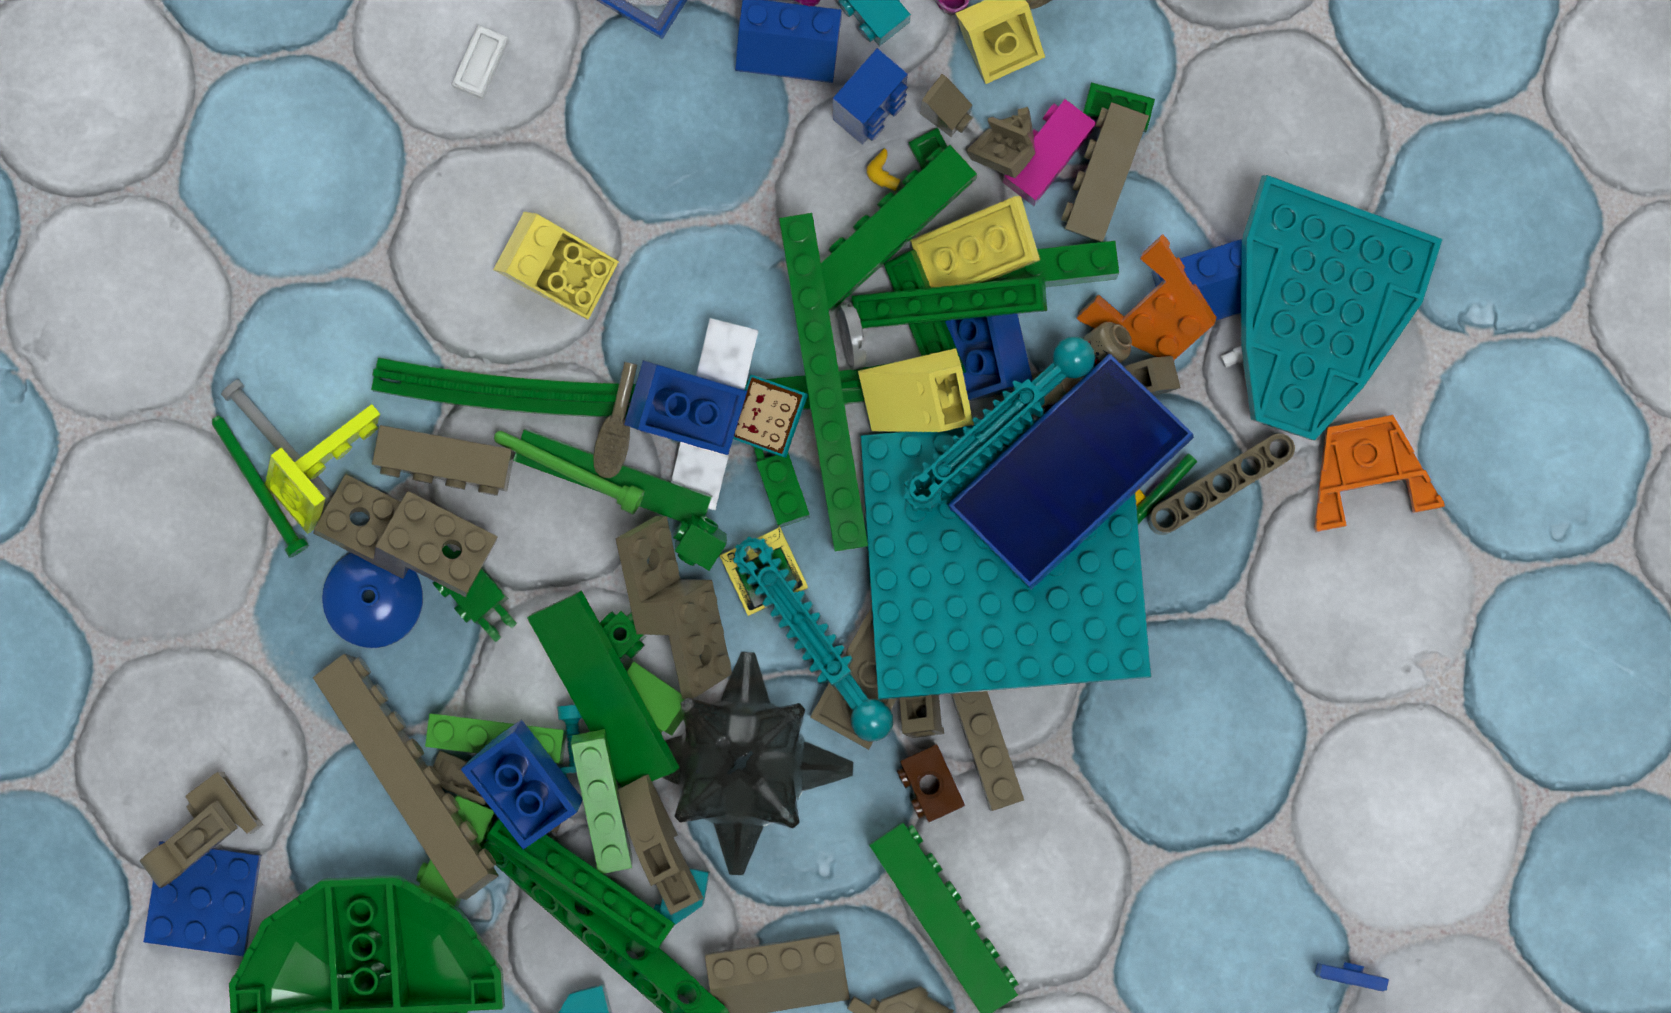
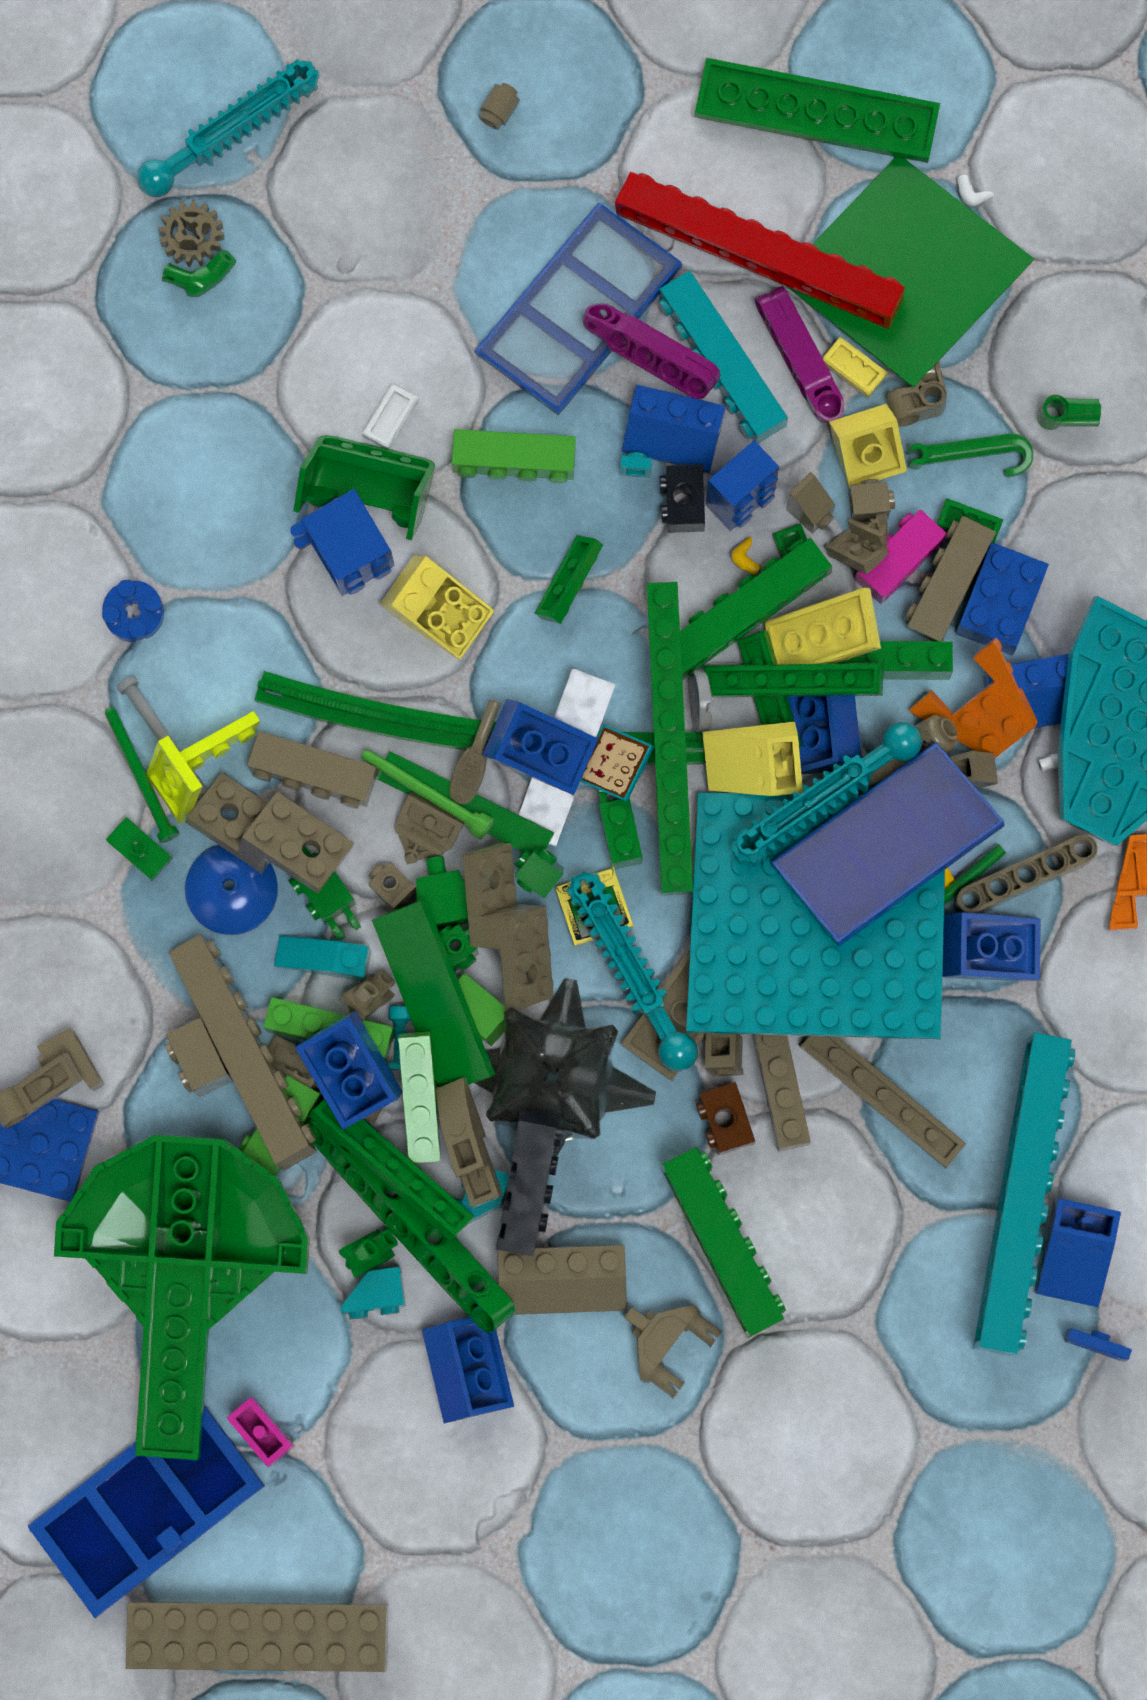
camera: 10 degrees right, 5 degrees down
none -> blue plate [102,580,164,642]
none -> green plate [106,817,173,881]
none -> dark tan brick [164,1018,233,1097]
none -> teal slope [274,936,371,981]
none -> blue container [290,489,395,596]
none -> green windscreen [293,435,435,540]
none -> green hips [338,1229,398,1278]
none -> dark tan hips [340,970,396,1021]
none -> dark tan brick [368,862,416,911]
none -> dark tan slope [394,792,464,865]
none -> green torso [416,856,468,929]
none -> bright green brick [452,429,576,483]
none -> black wedge [496,1109,564,1256]
none -> green plate [534,535,603,624]
none -> teal plate [620,452,652,478]
none -> black brick [660,464,705,533]
none -> dark tan plate [800,1036,966,1169]
none -> dark tan brick [848,479,895,522]
none -> green piece [906,434,1033,477]
none -> blue slope [942,912,1041,981]
none -> blue brick [956,542,1049,656]
none -> teal brick [973,1032,1075,1356]
none -> blue slope [1036,1198,1121,1307]

